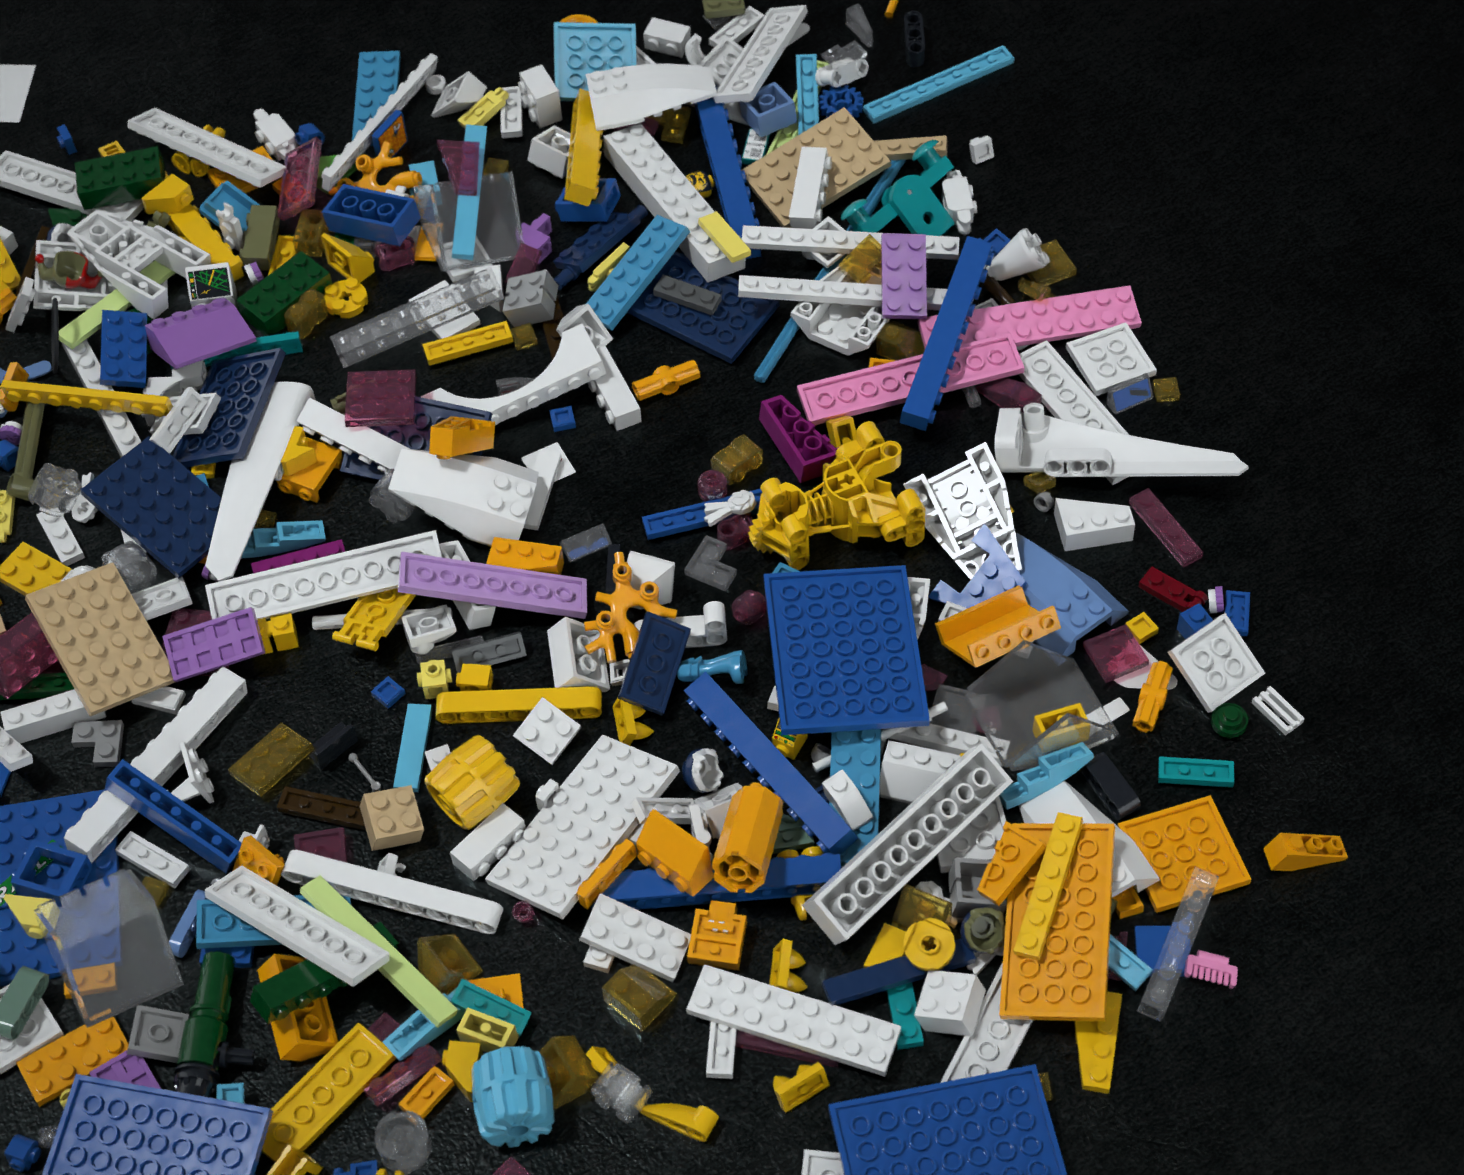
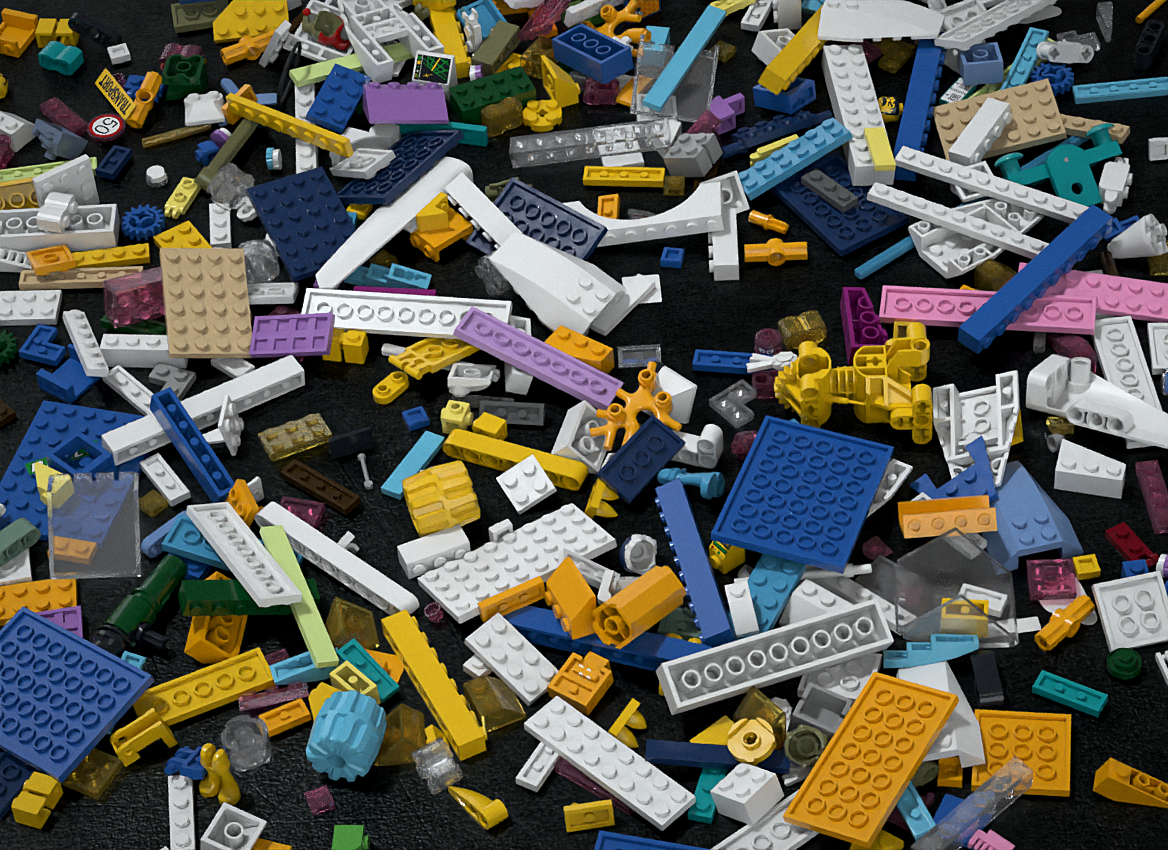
camera: 25 degrees right, 10 degrees down
light grey plate [127,1005,189,1063] -> none
white plate [149,387,207,454] -> none
clear pink plate [345,370,416,427] -> none
tan brick [360,785,424,851] -> none
light orange wedge [429,416,495,459] -> none
clear pink wing [437,140,479,196] -> none
clear yellow brick [838,234,881,284] -> none
medium lavender plate [881,233,927,319] -> none
light orange wing [977,821,1046,906] -> none
yellow plate [1013,812,1084,961] -> none
clear yellow wing [1017,276,1056,301] -> none
none -> white tile [102,365,154,416]
none -> piece [266,147,282,170]
none -> yellow plate [373,371,409,404]
none -> yellow brick [381,610,488,761]
none -> light orange plate [597,194,620,220]
none -> light orange axle [748,210,789,234]
none -> white plate [957,583,1008,617]

